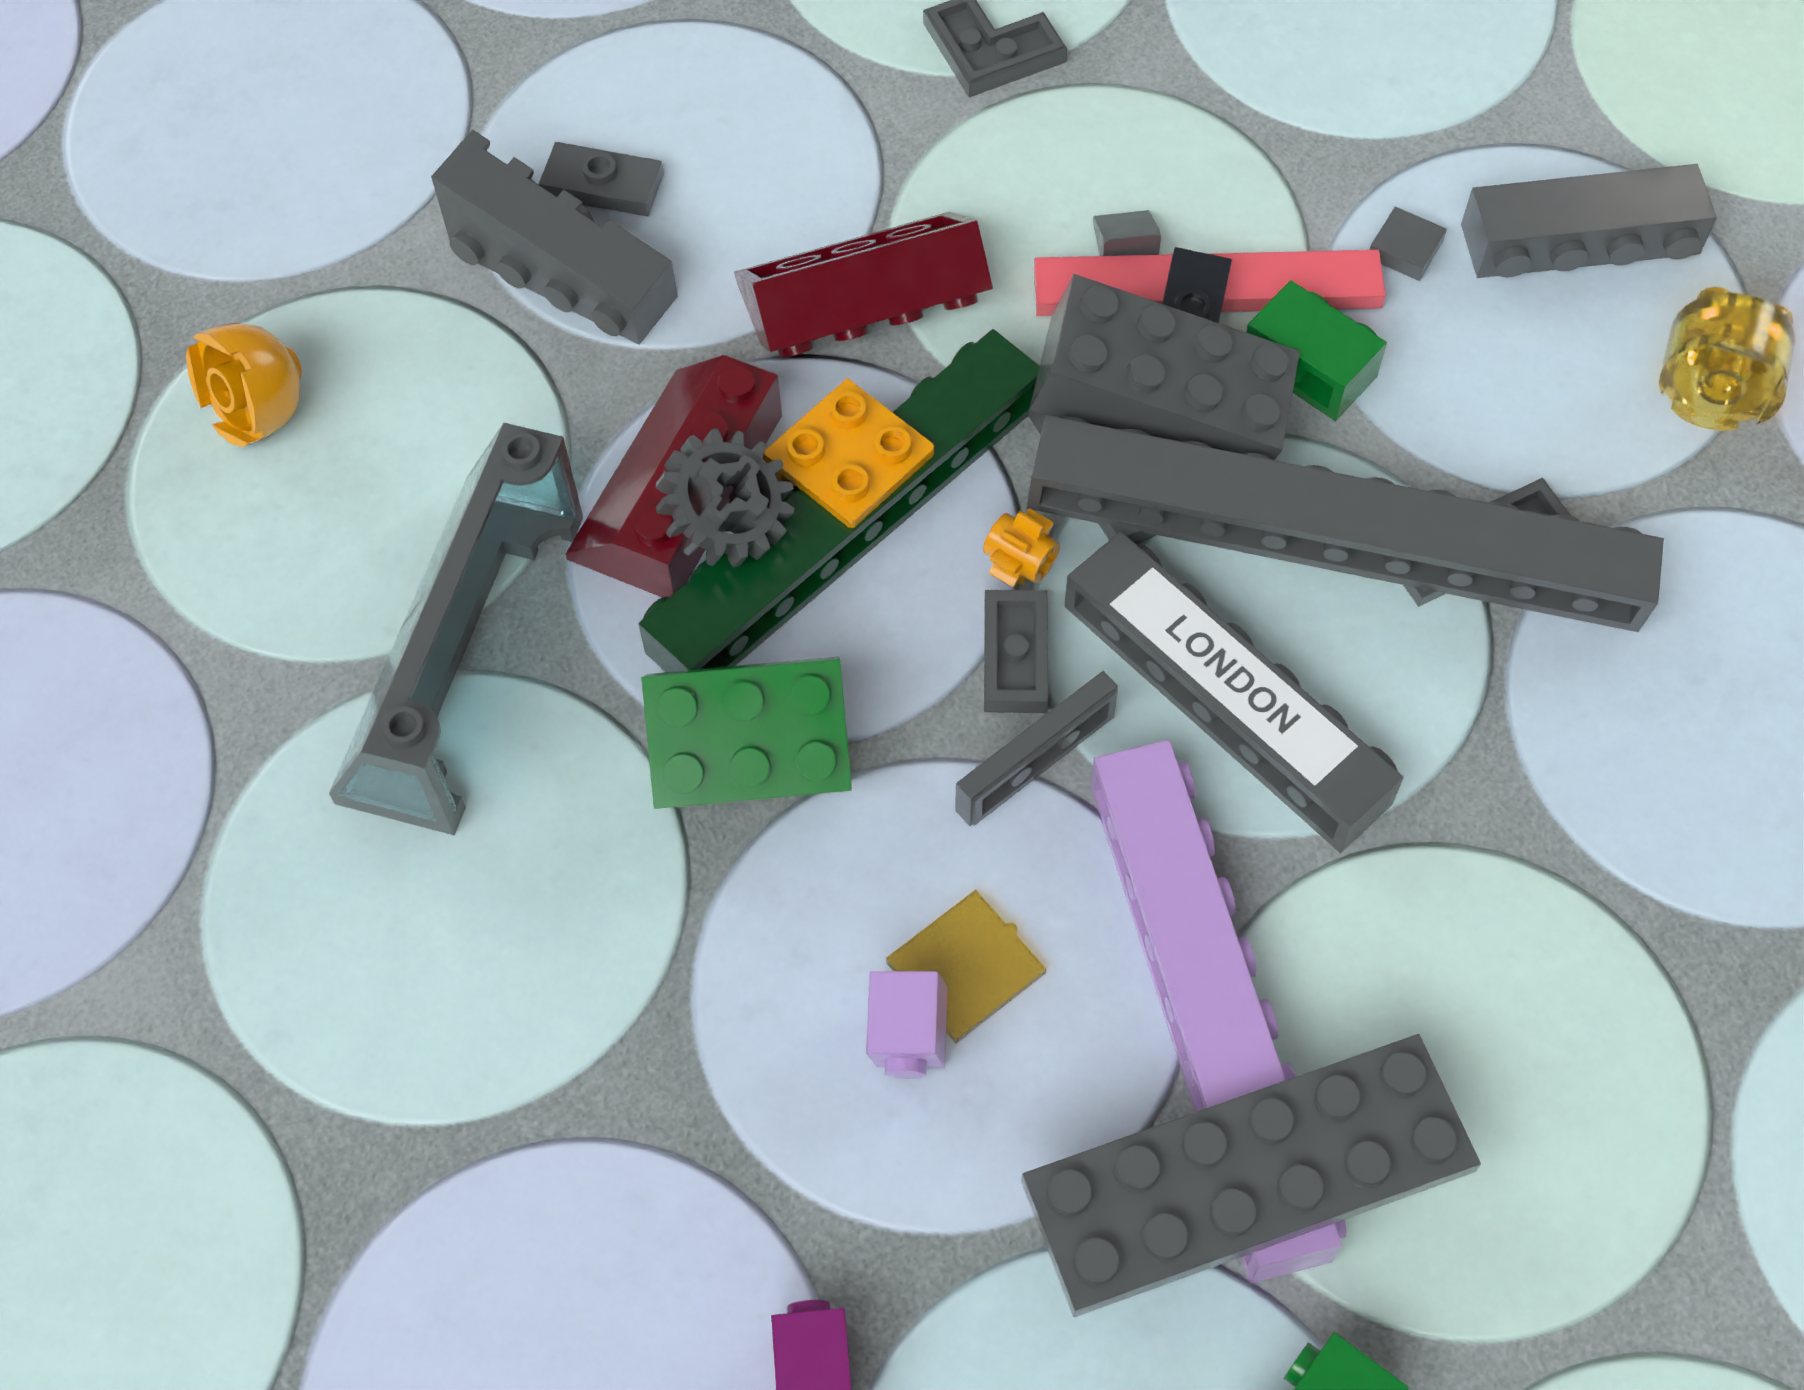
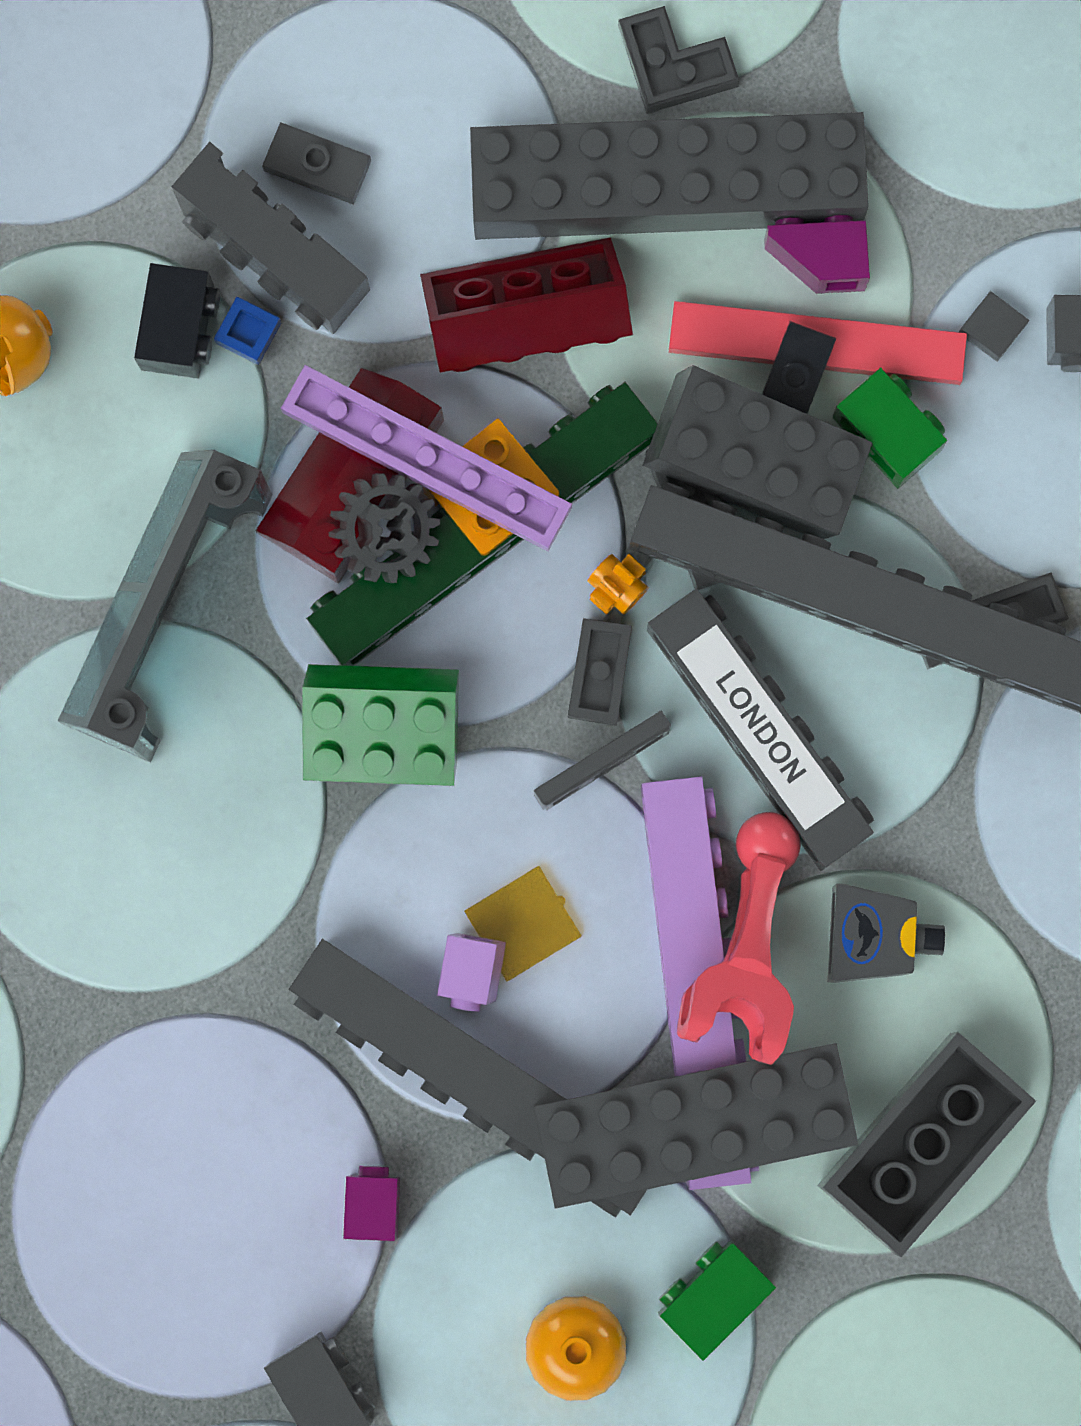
camera: 10 degrees right, 20 degrees up
dark grey slope [1093,210,1161,256] -> none
none -> black brick [134,263,220,379]
none -> blue plate [214,296,282,365]
none -> lavender plate [281,365,572,552]
none -> dark grey brick [288,938,647,1218]
none -> dark grey brick [470,112,868,240]
none -> coral piece [677,812,801,1065]
none -> magenta slope [764,215,870,294]
none -> dark grey brick [817,1032,1036,1257]
none -> dark grey torso [827,884,945,983]

